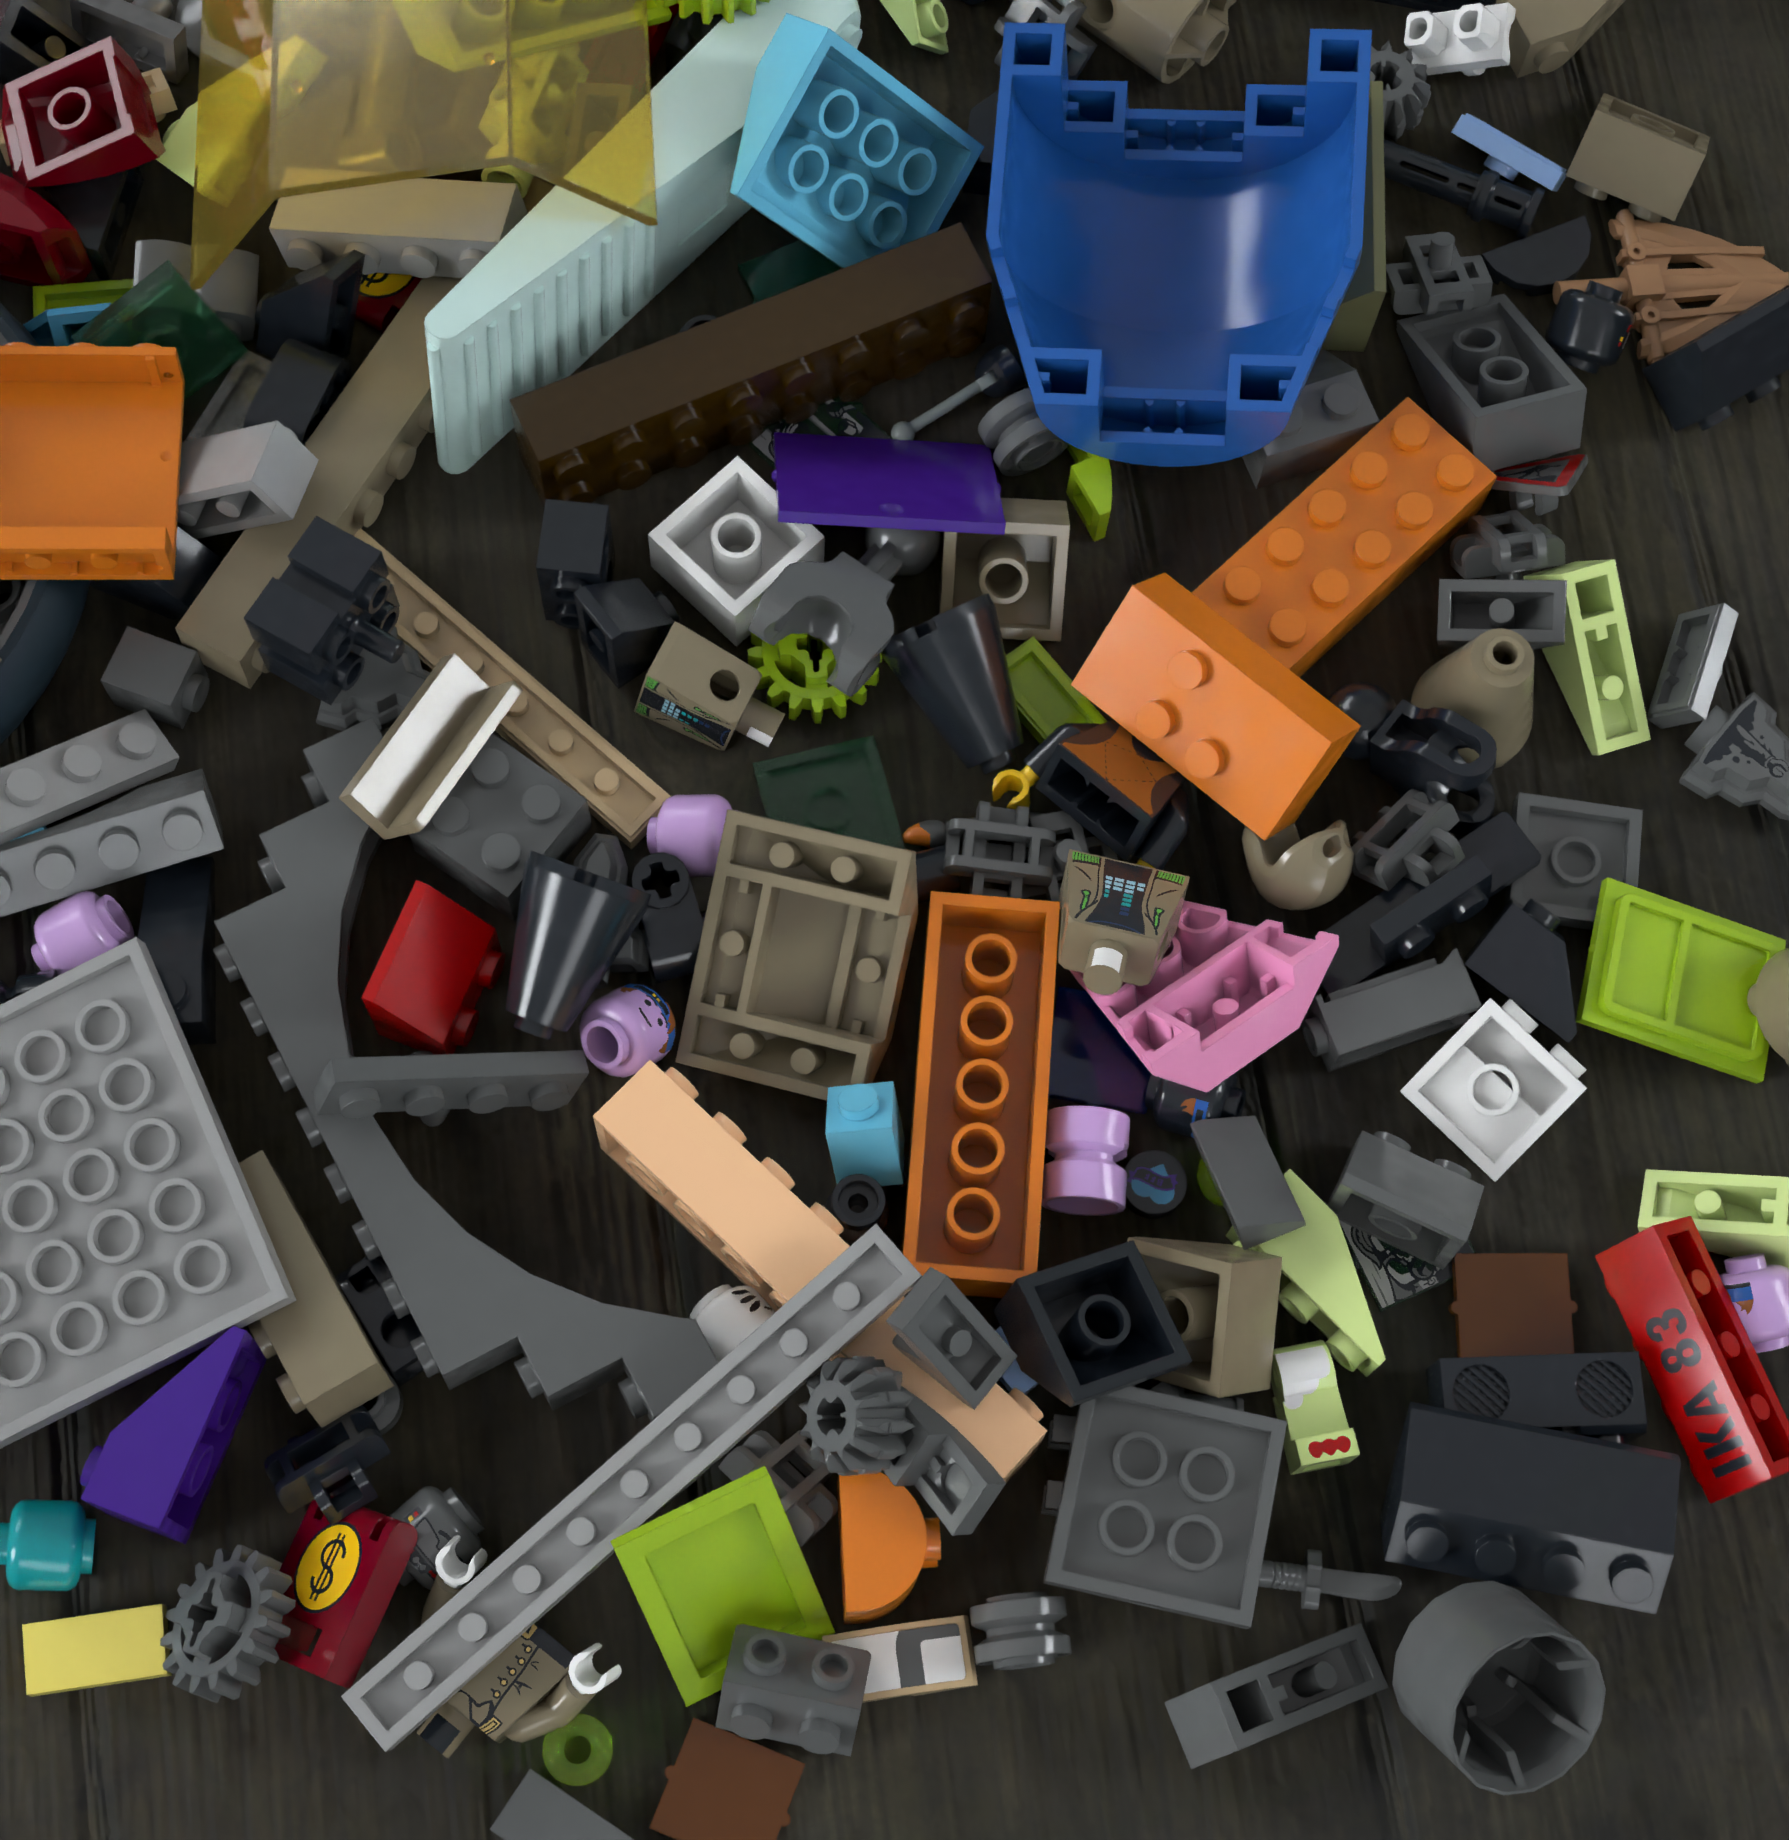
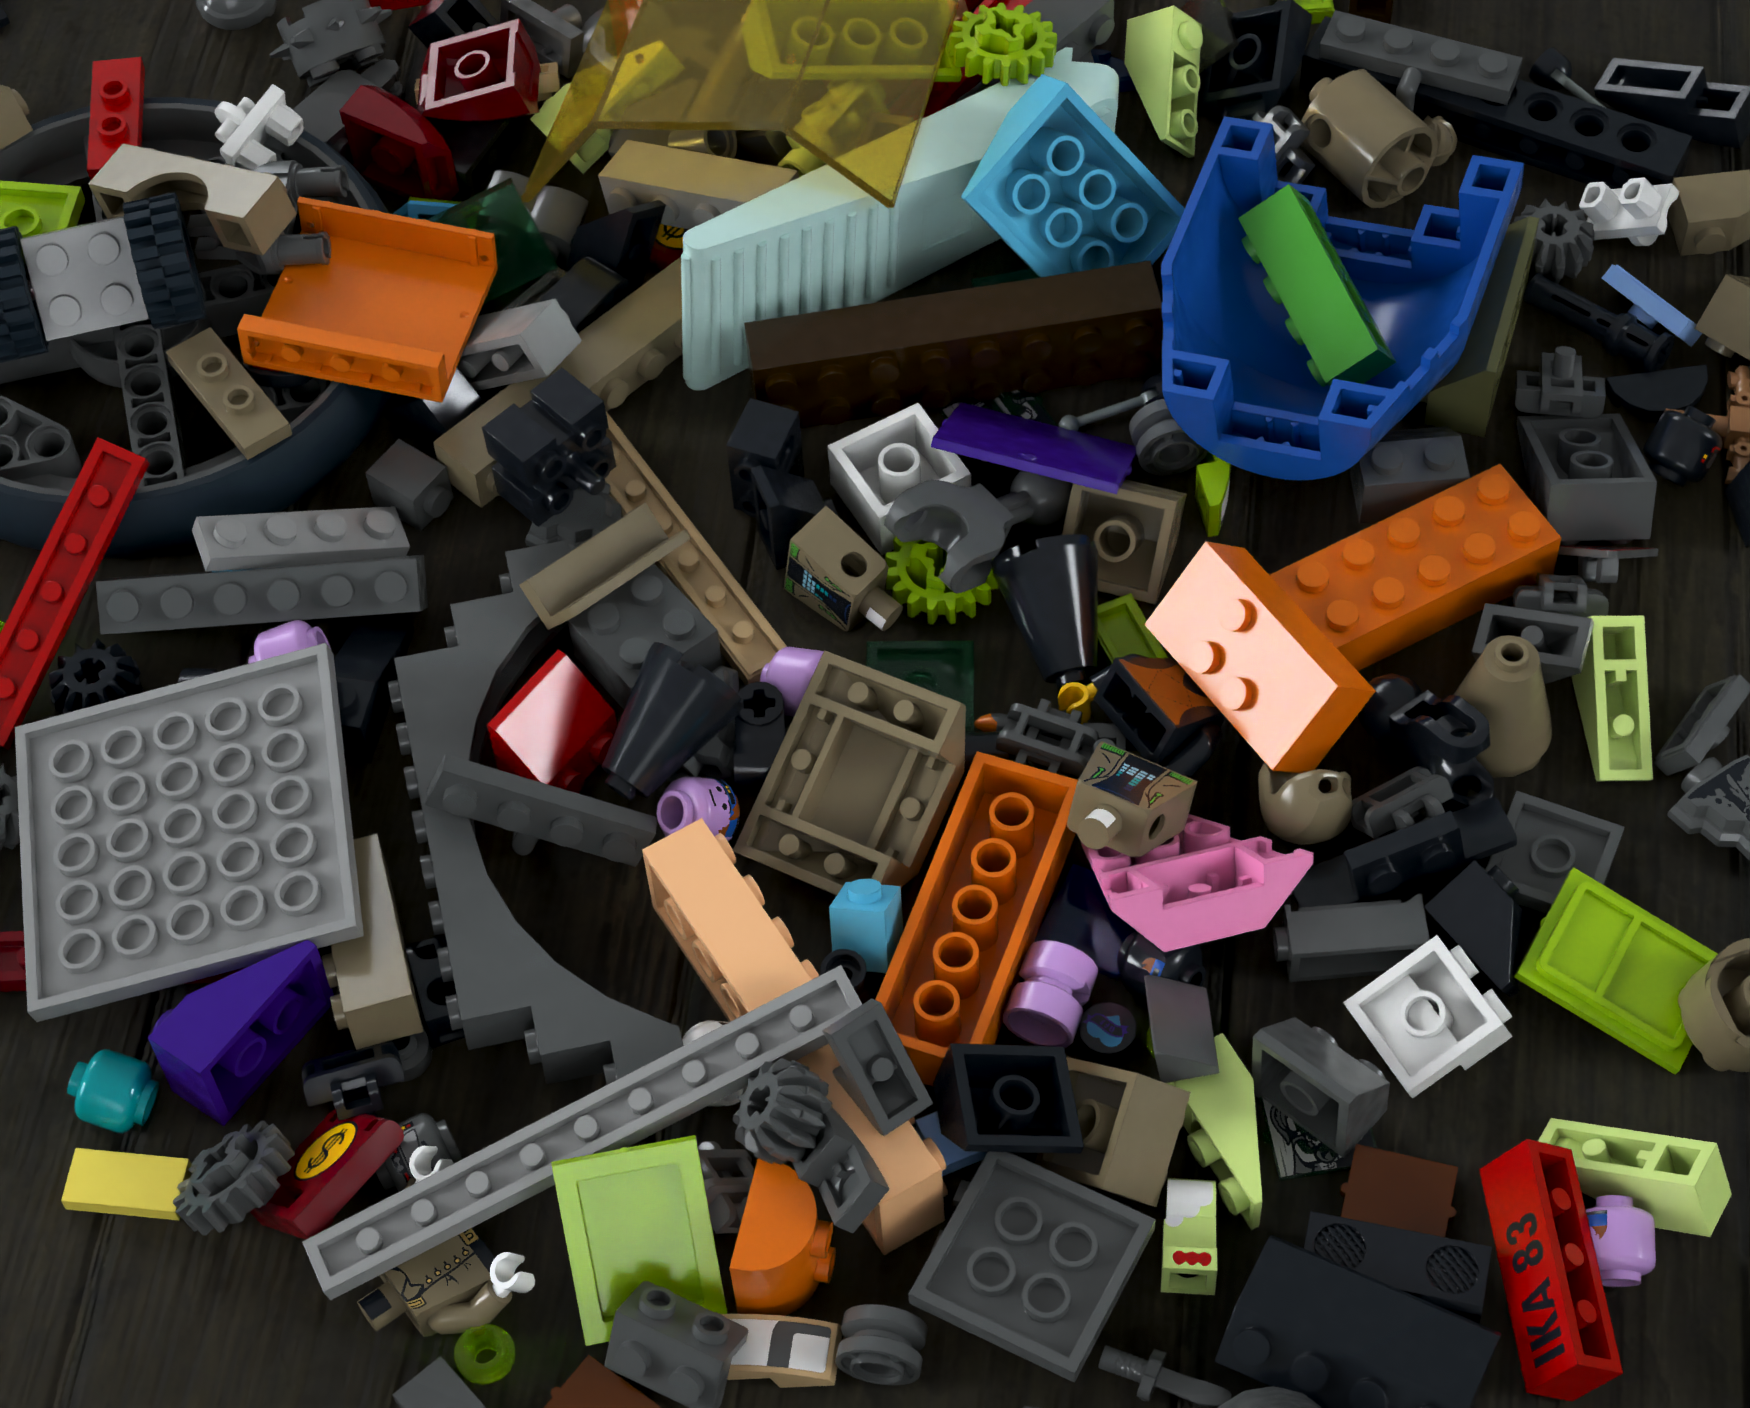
camera: 25 degrees right, 15 degrees down
none -> bright green brick [1238,184,1396,387]

